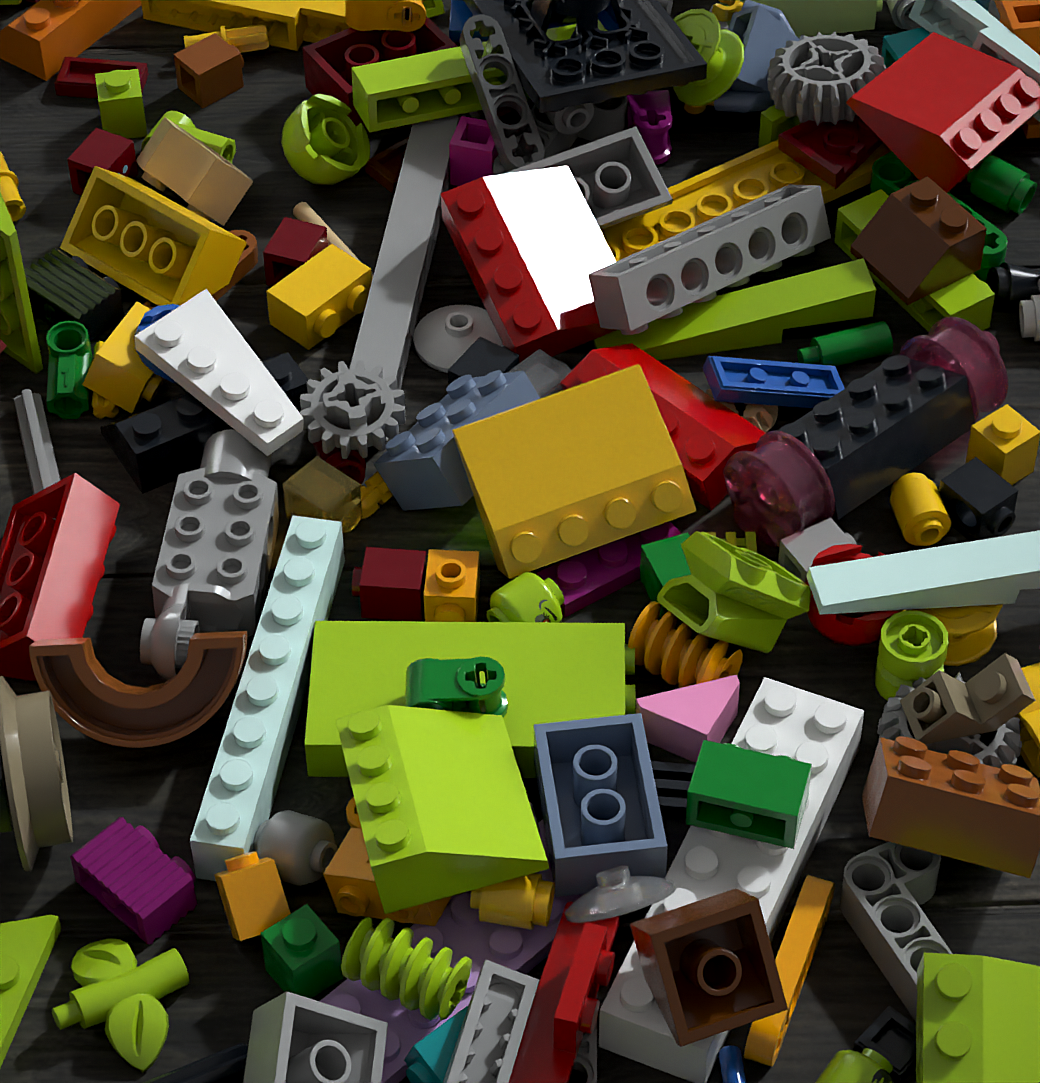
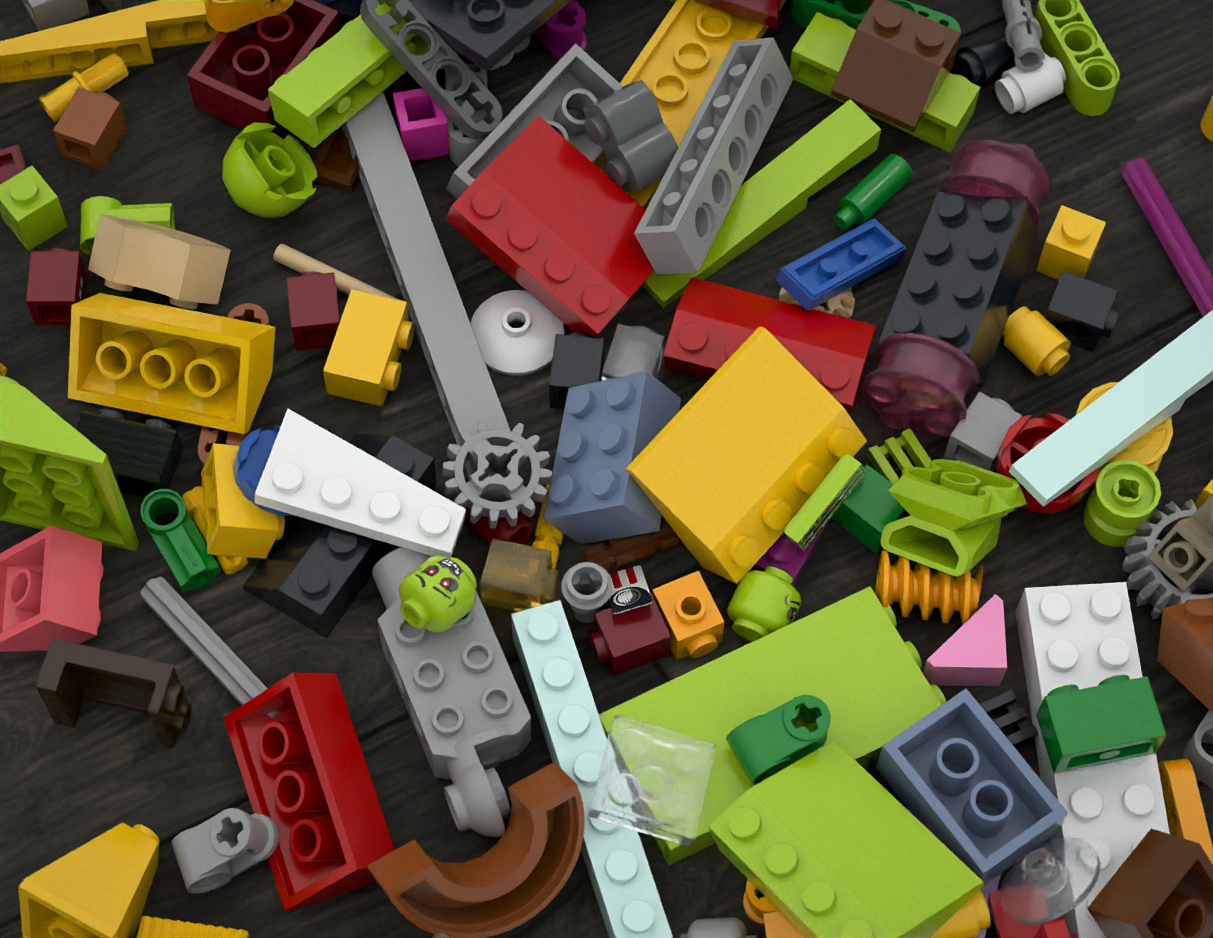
camera: 30 degrees left, 15 degrees up
none -> lime head [399,555,477,633]
none -> light grey cone [562,562,613,623]
none -> dark grey brick [583,80,678,192]
none -> reddish brown axle [583,521,679,571]
none -> clear plate [588,714,717,847]
none -> sticker [609,565,653,614]
none -> lime tile [784,453,867,551]

